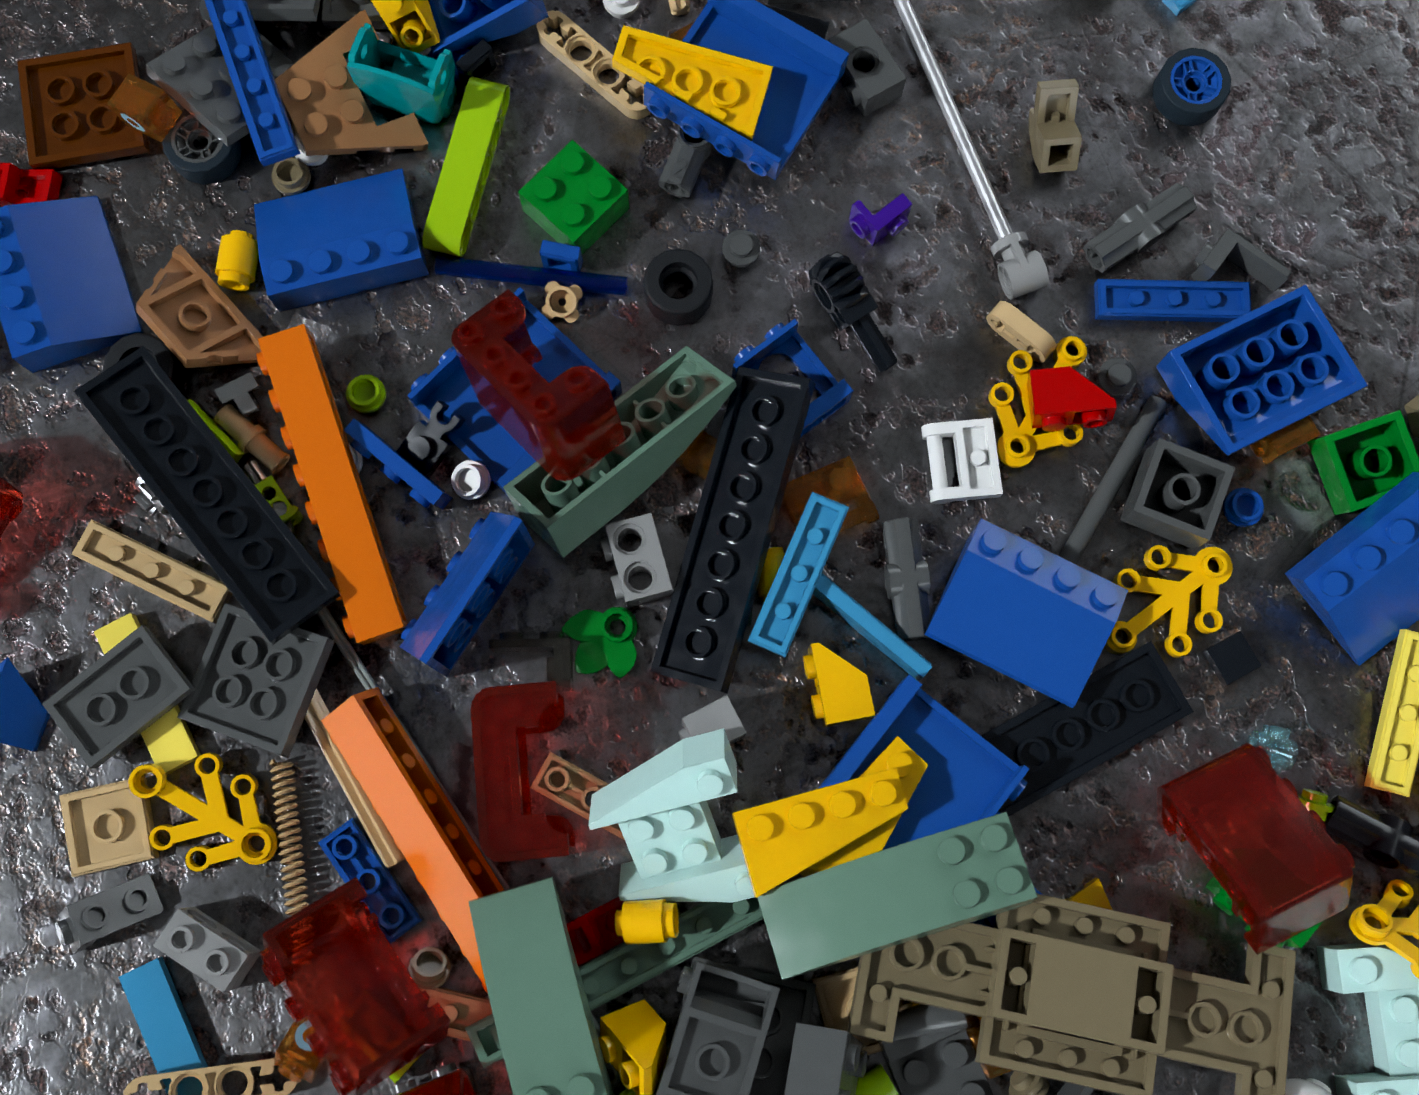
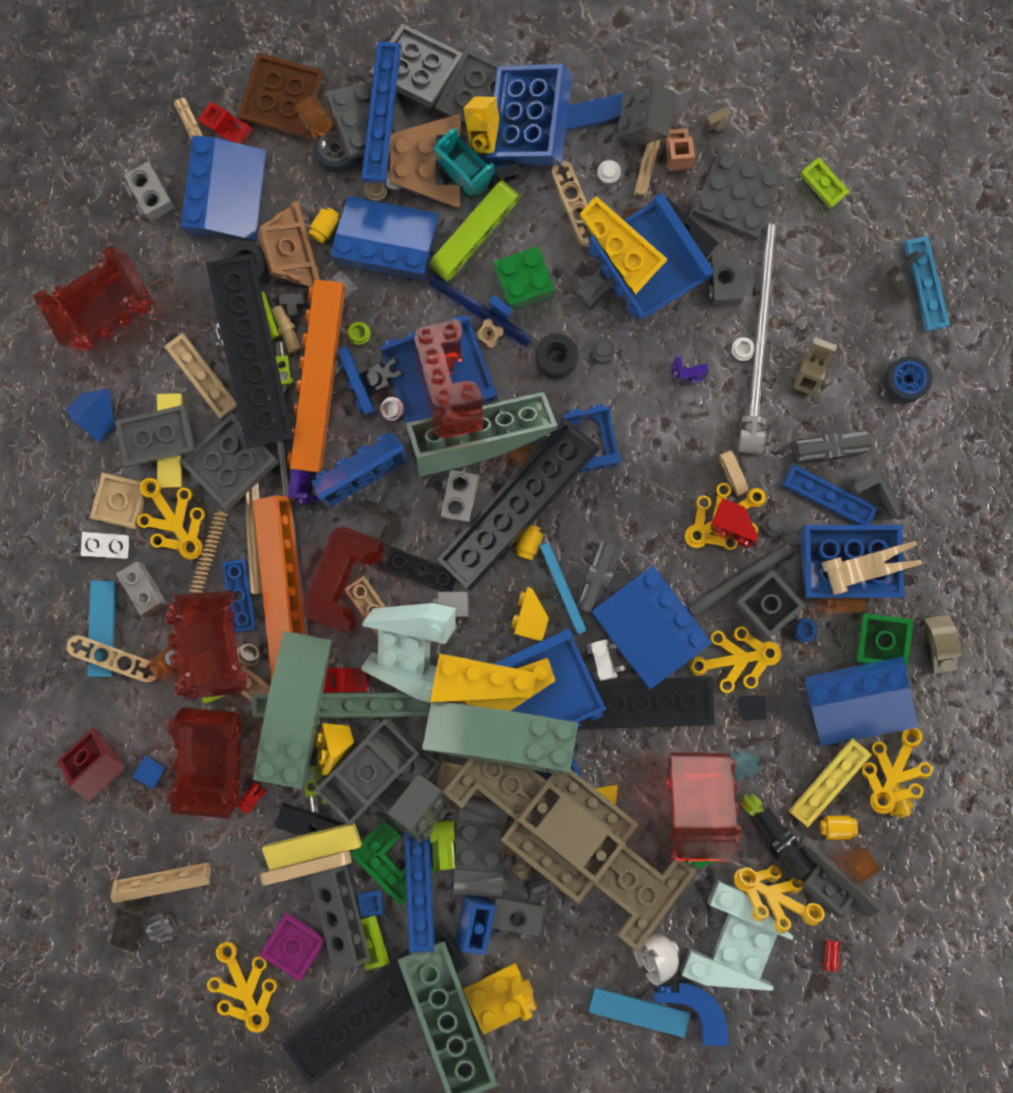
camera: 35 degrees right, 5 degrees up
green plate [562,607,638,679] -> none
yellow brick [615,899,679,945] -> none
dark azure tile [748,492,850,657] -> none
clear orange plate [782,456,879,533] -> none
black gear [809,251,897,373] -> none
white plate [921,418,1003,505] -> none
none -> dark purple bracket [288,469,320,506]
none -> black tile [384,547,457,592]
none -> white piece [586,639,627,681]
none -> white plate [731,337,755,361]
none -> tan flag [822,541,922,595]

